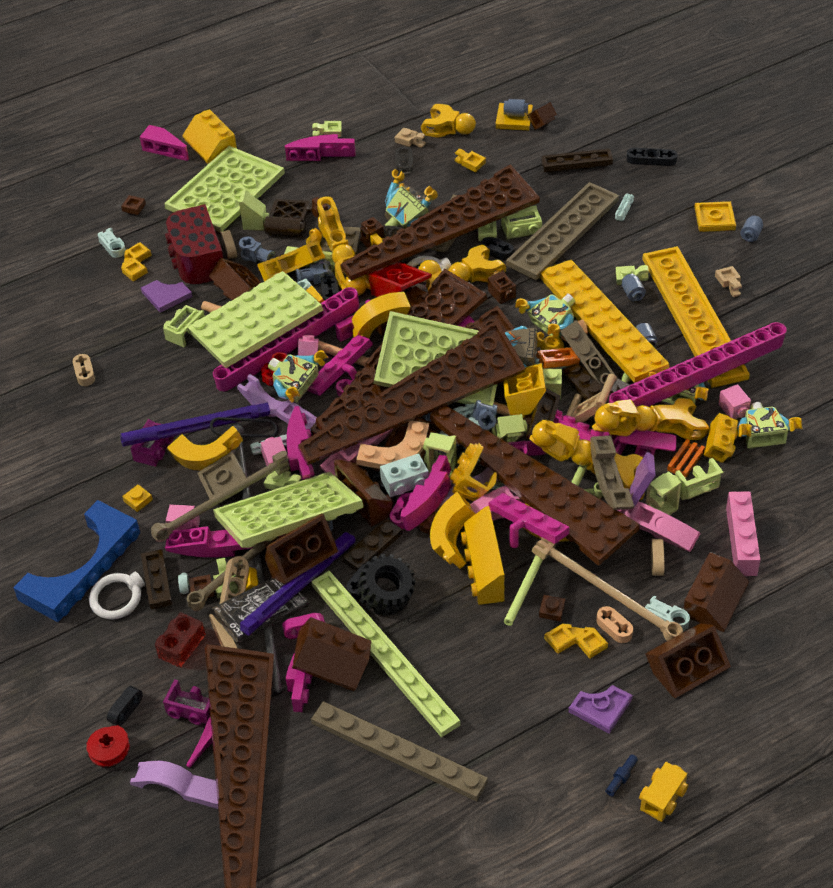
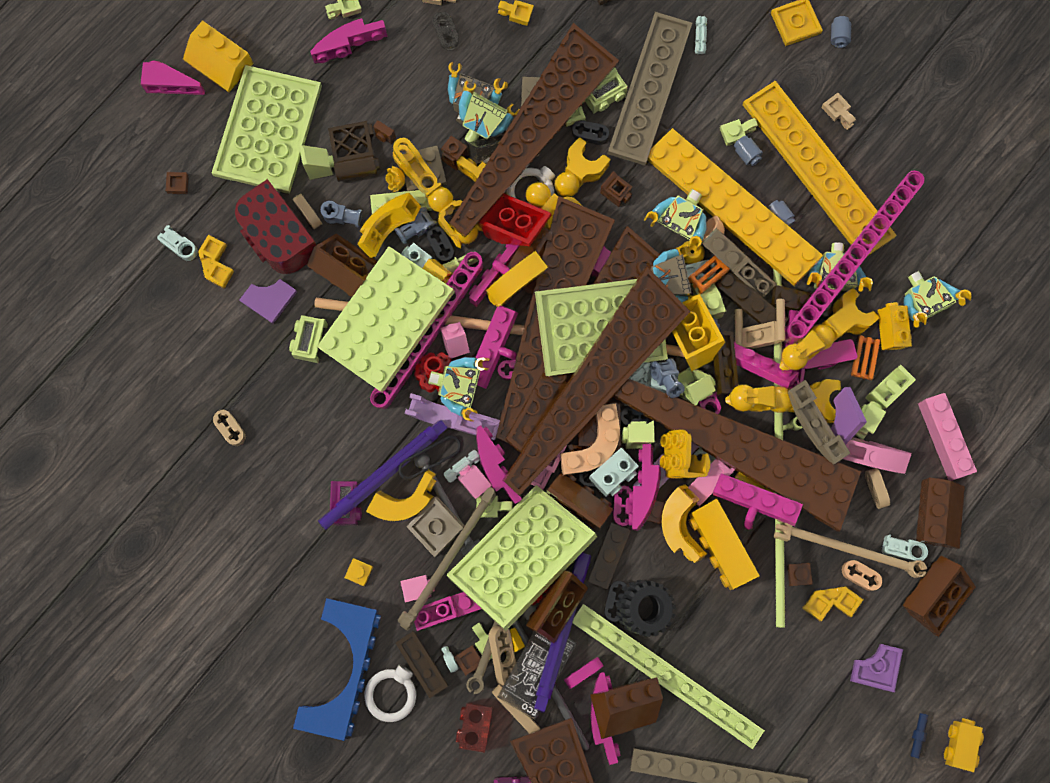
camera: 20 degrees left, 30 degrees up
bright pink brick [719,384,751,419] -> none

